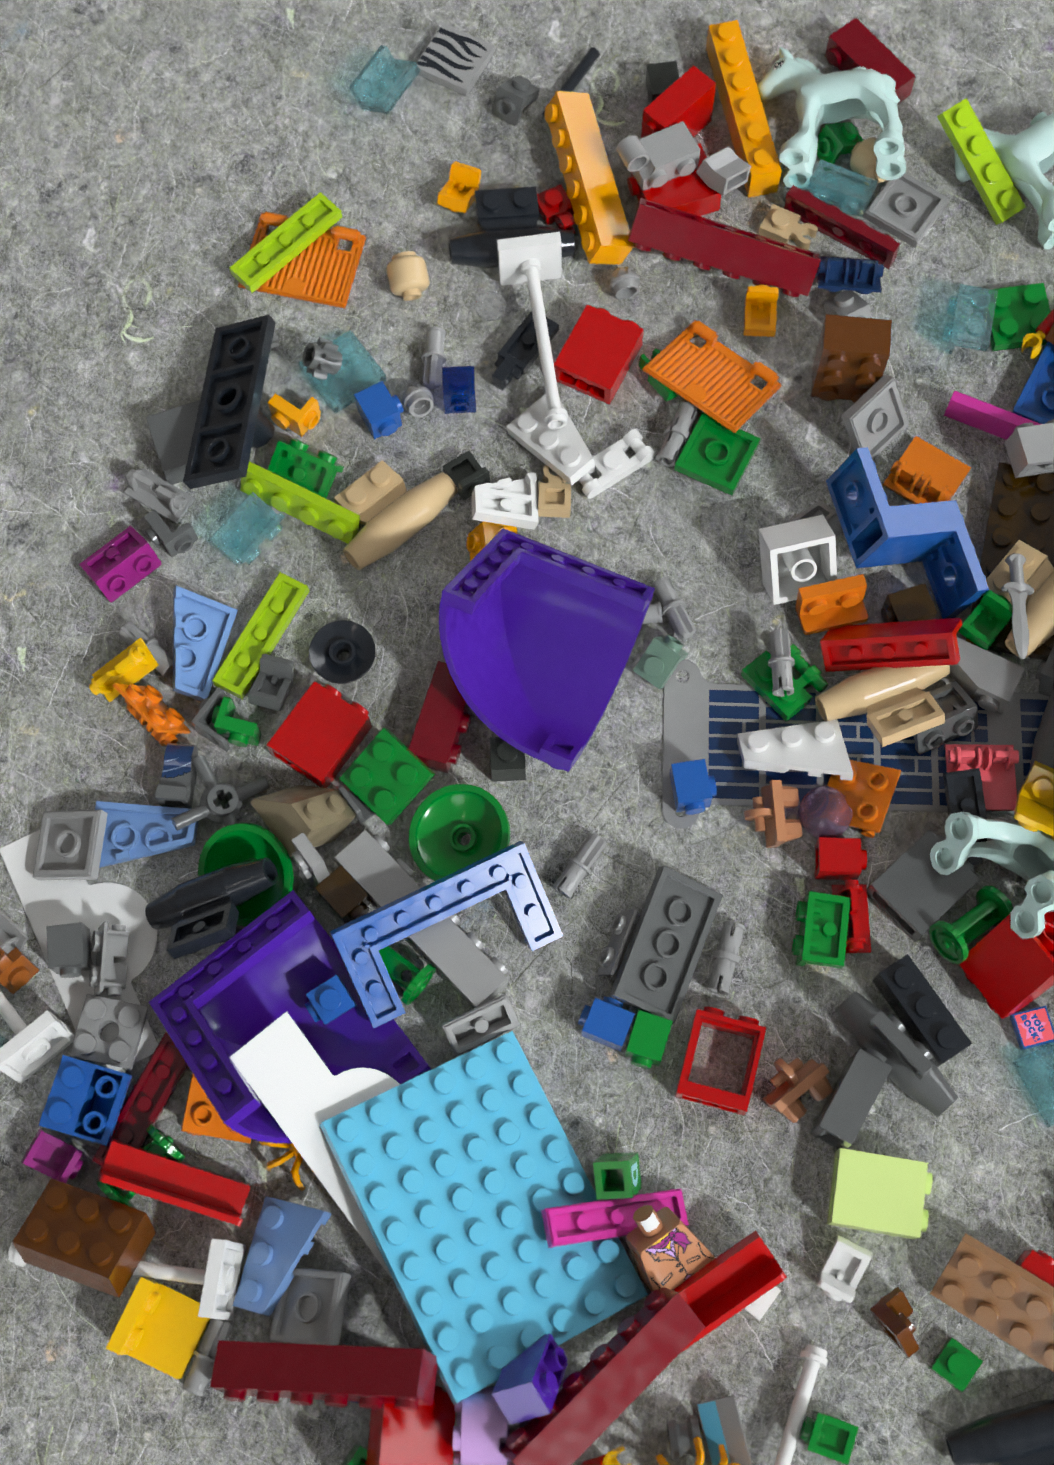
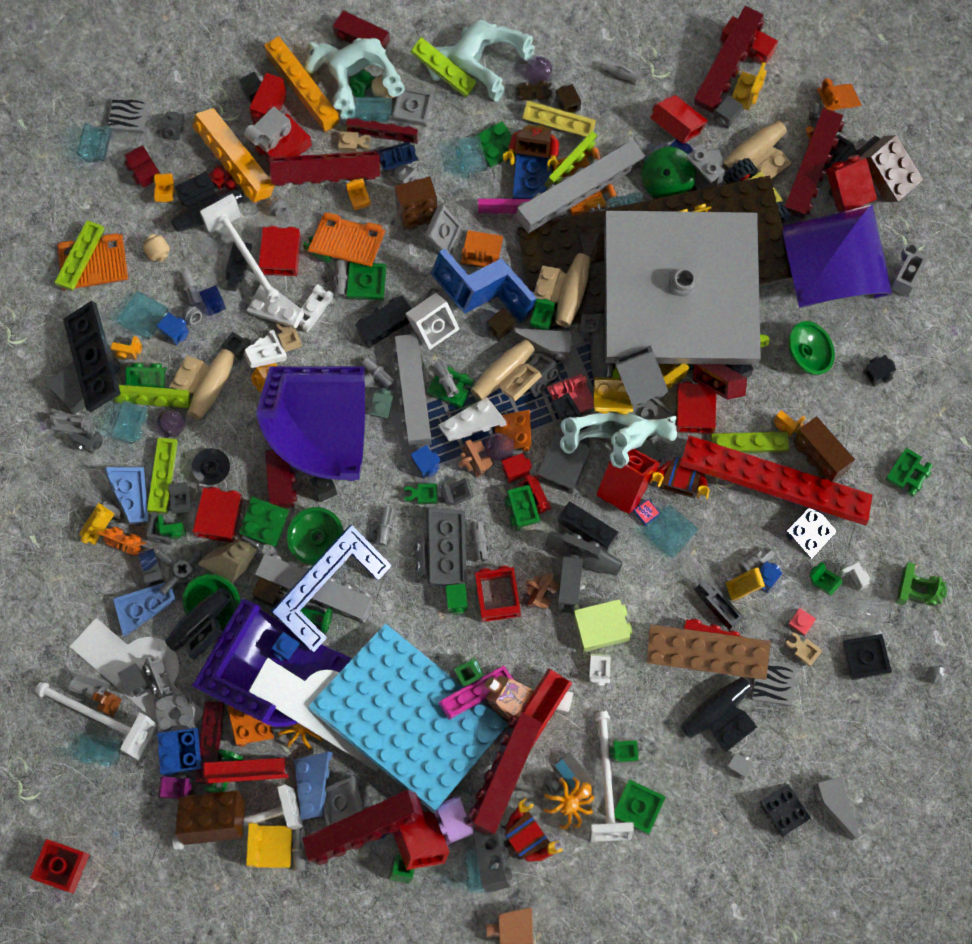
camera: 25 degrees left, 0 degrees up
light grey tile [33,810,108,880] -> none
magenta bracket [79,525,162,602] -> none
light grey hinge [291,833,329,886] -> none
dark grey gear [302,337,342,380] -> none
light grey slope [441,993,520,1056] -> none
dark purple slope [492,1333,568,1425] -> none
black bar [543,47,600,117] -> none
blue brick [578,996,635,1052] -> none
light grey piece [696,146,751,195] -> none
orange bracket [795,574,868,635] -> none
red panel [820,618,962,672] -> none
reddish brown bracket [870,1287,920,1358] -> none
green hose [929,885,1014,964] -> none
green plate [929,1337,983,1393] -> none
light grey sword [1001,553,1034,659] -> none
none -> dark red brick [124,145,160,188]
none -> clear purple hair [156,409,186,438]
none -> black brick [355,295,412,348]
none -> light grey brick [392,334,432,448]
none -> green plate [404,483,438,504]
none -> dark grey bracket [441,478,474,505]

